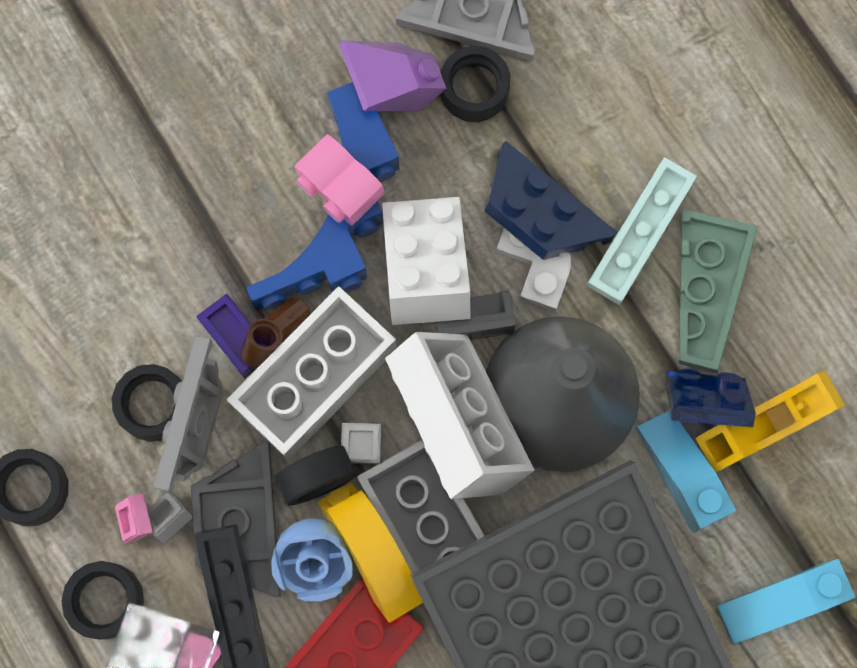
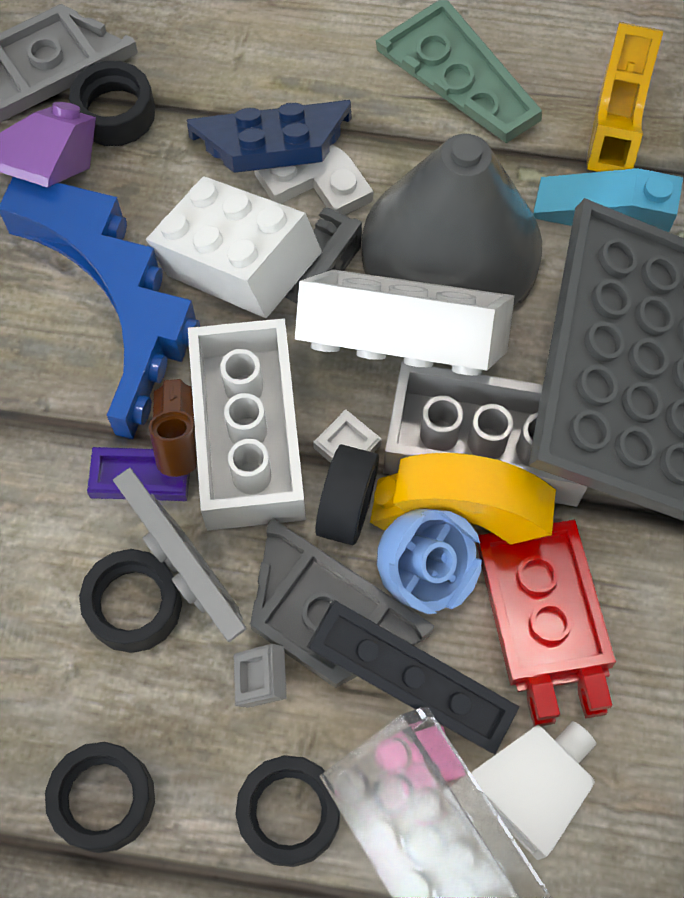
camera: 50 degrees left, 10 degrees down
bright pink tile [115,494,152,544] -> none
bright pink brick [294,134,385,226] -> none
light aqua plate [587,157,697,306] -> none
clear blue plate [665,369,756,427] -> none

